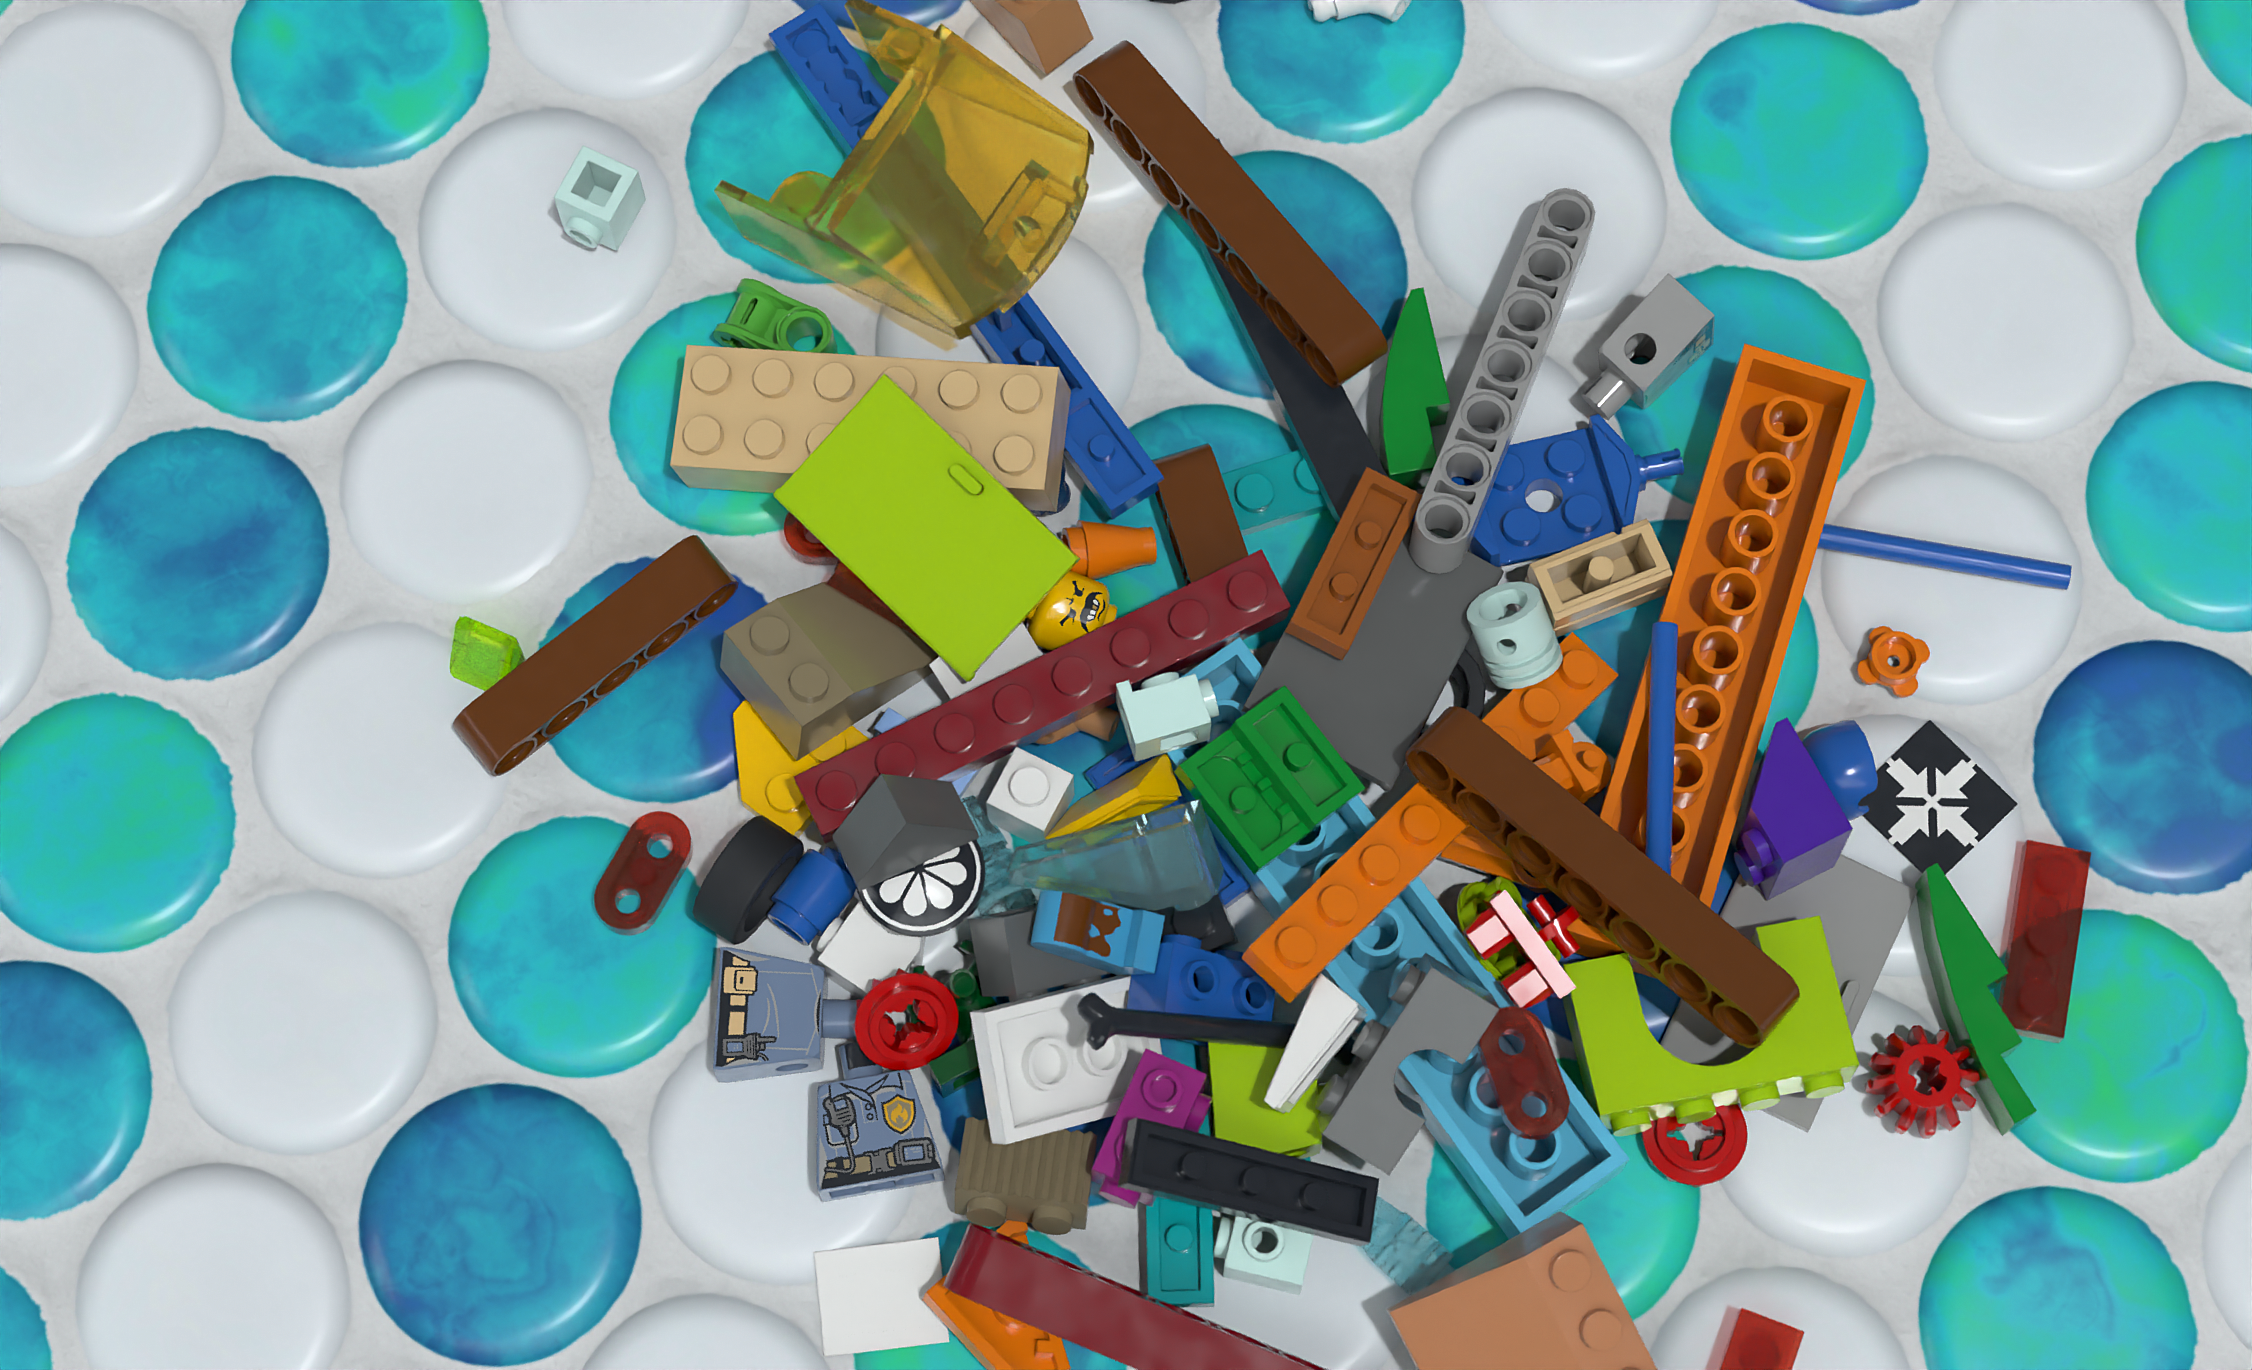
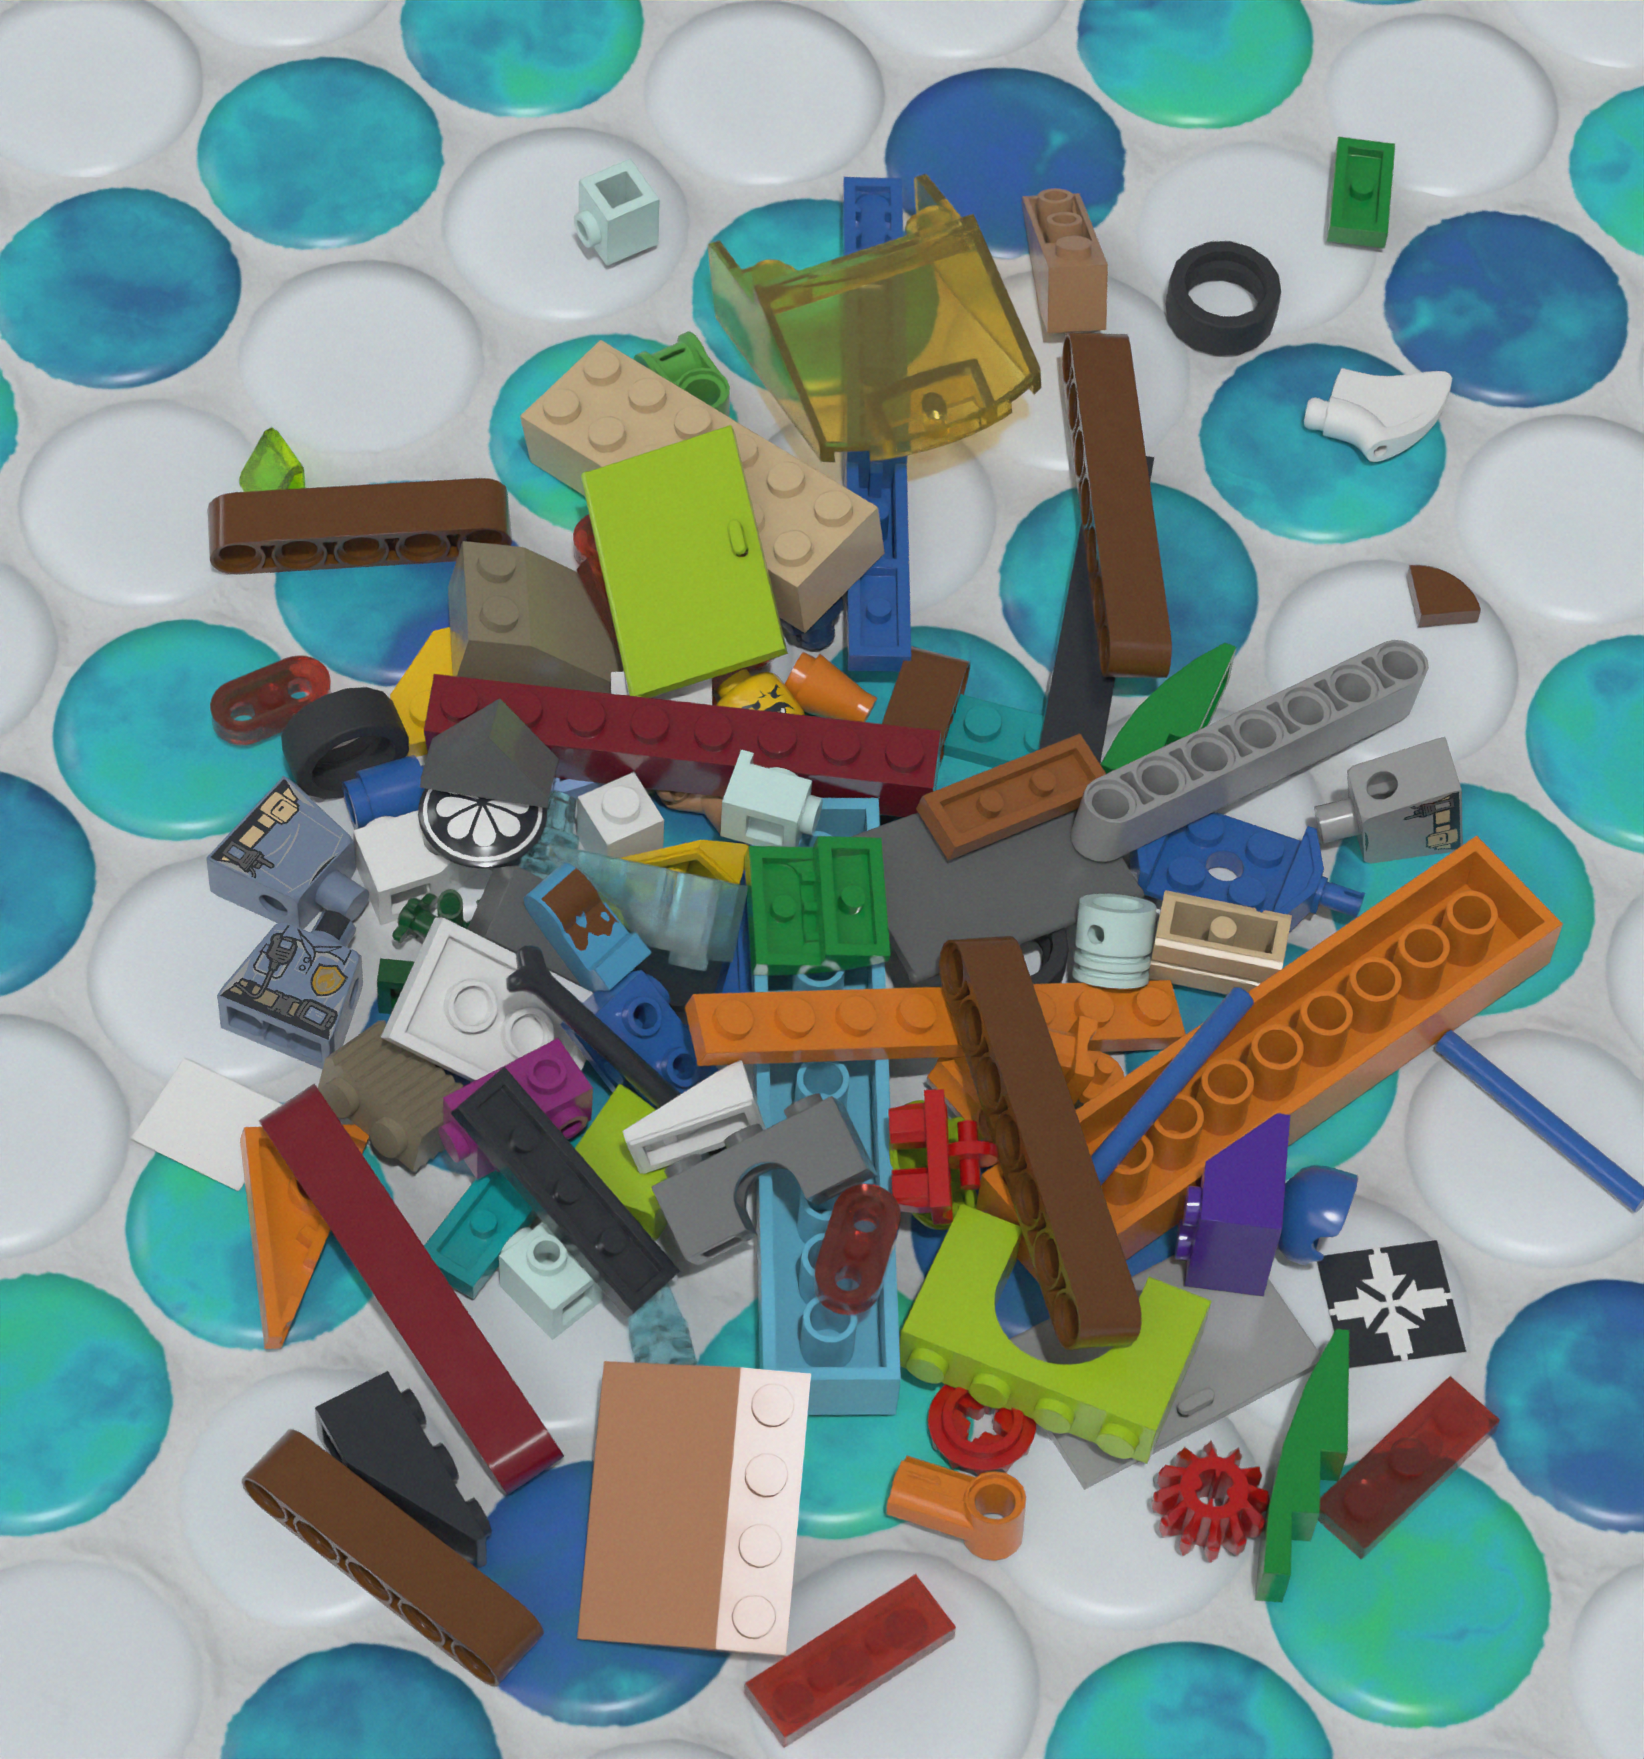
camera: 30 degrees right, 15 degrees down
red gear [852,968,958,1070] -> none
orange plate [1857,626,1930,698] -> none
none -> orange piece [887,1456,1026,1561]
none -> reddish brown tile [1406,565,1481,627]

